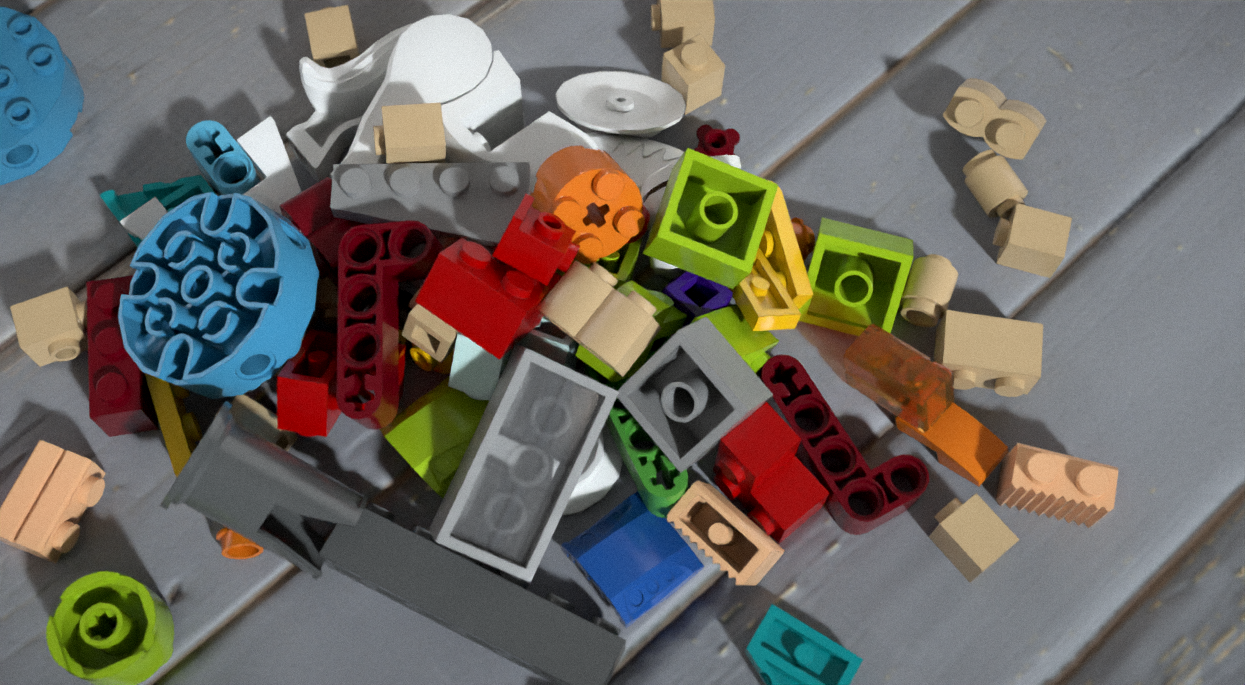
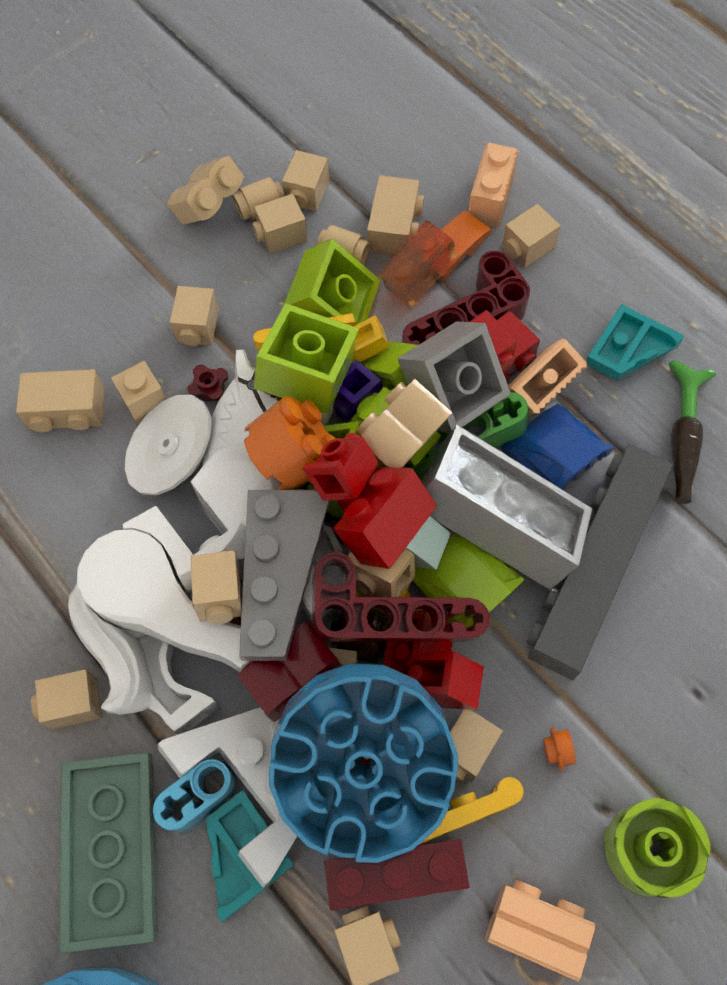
camera: 85 degrees left, 0 degrees up
dark grey piece [160,401,368,580] -> none
none -> sand green plate [60,753,157,954]
none -> tan brick [169,286,219,346]
none -> tan brick [252,194,308,254]

